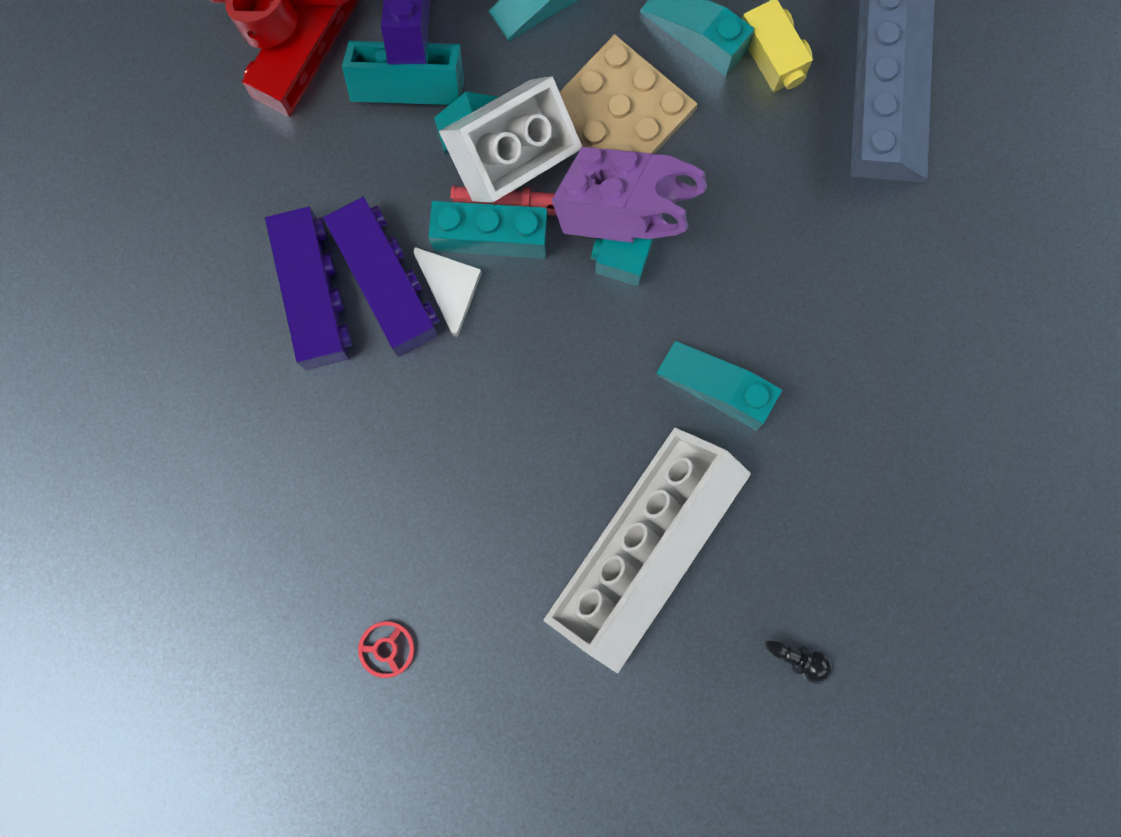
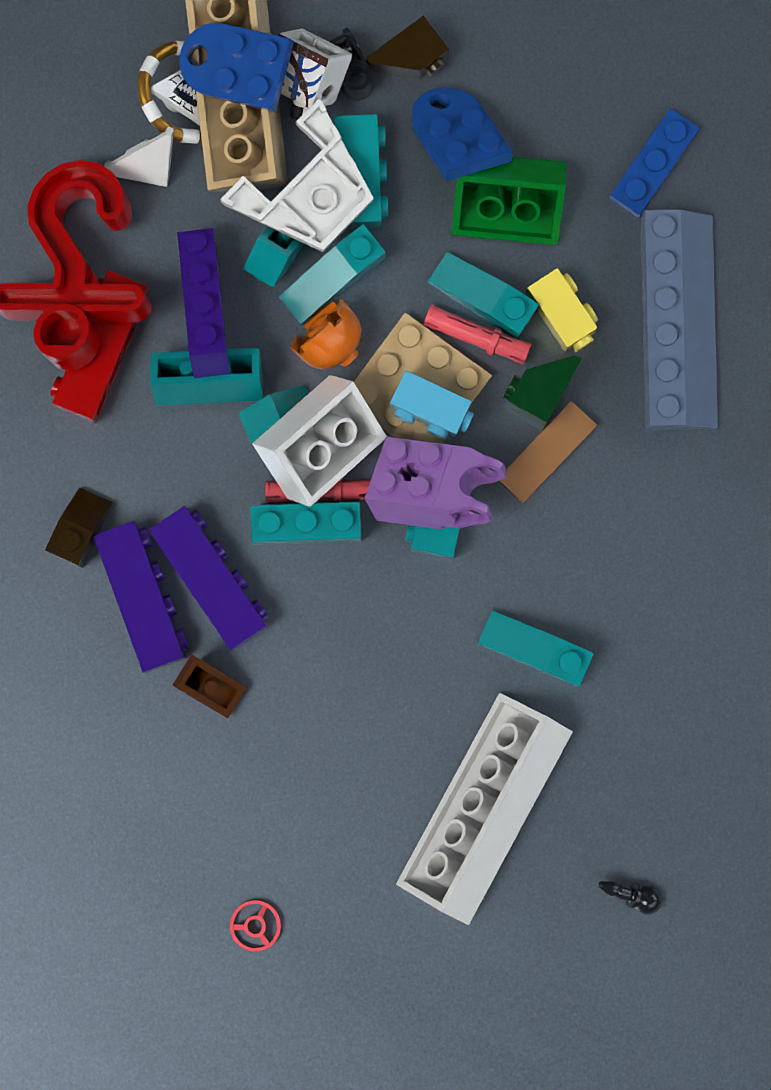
camera: 15 degrees left, 5 degrees up
white tile [413,247,482,337] -> none
none -> dark brown slope [45,488,113,568]
none -> reddish brown slope [173,654,247,718]
none -> orange cylinder [290,299,362,370]
none -> medium azure brick [390,370,474,440]
none -> coral pin [423,305,532,365]
none -> medium nougat tile [498,401,597,504]
none -> dark green slope [503,355,582,431]

